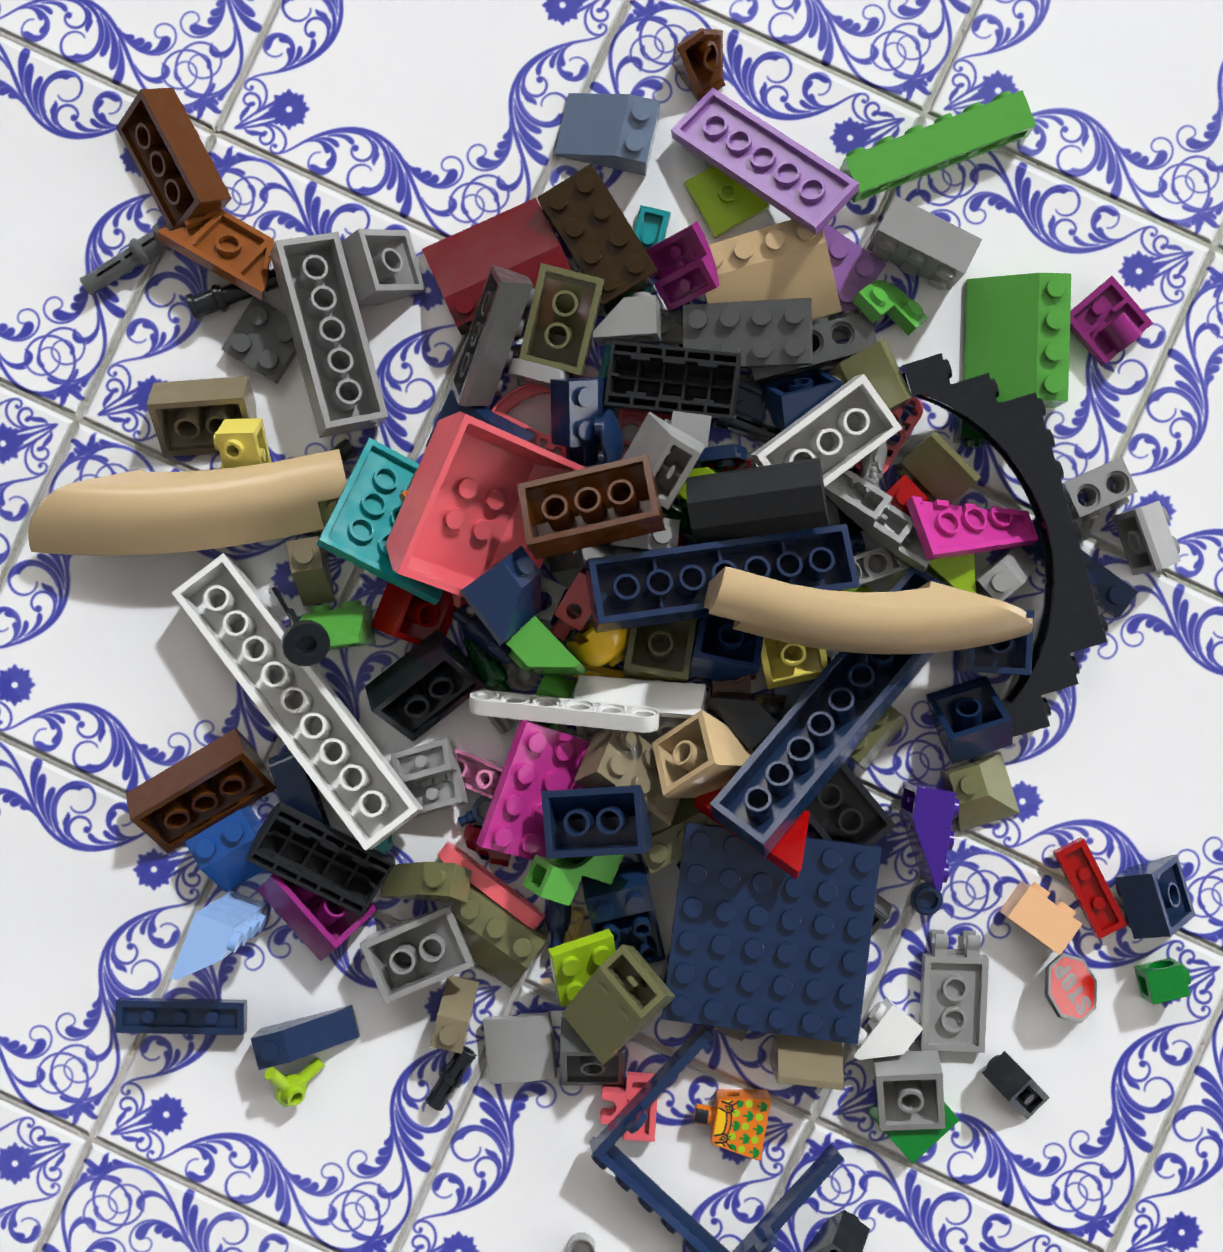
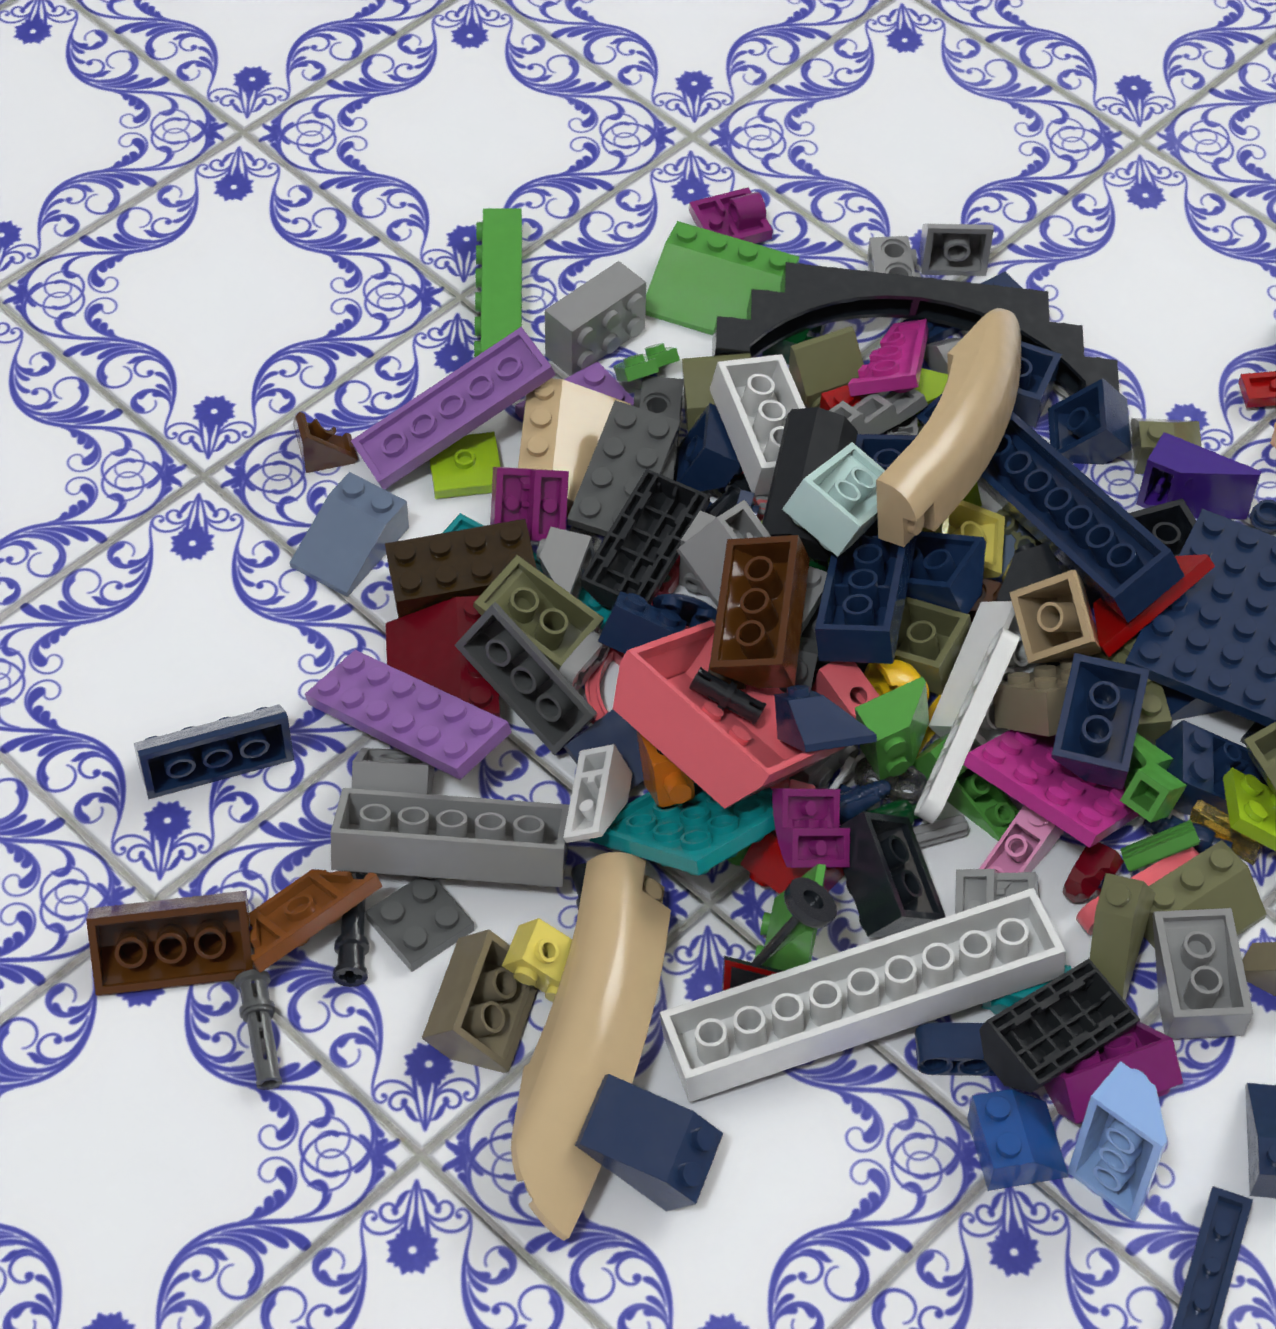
camera: 70 degrees left, 35 degrees down
reddish brown slope [126,728,277,853] -> none
dark tan slope [286,536,335,606] -> none
dark blue piece [458,795,492,827] -> none
none -> dark blue slope [134,704,294,800]
none -> medium lavender plate [304,650,512,780]
none -> white slope [563,744,633,843]
none -> dark blue slope [575,1074,723,1211]
none -> black pin [689,667,766,725]
none -> magenta slope [772,788,850,868]
none -> light aqua slope [782,442,885,557]
none -> bright green tile [1120,820,1200,872]

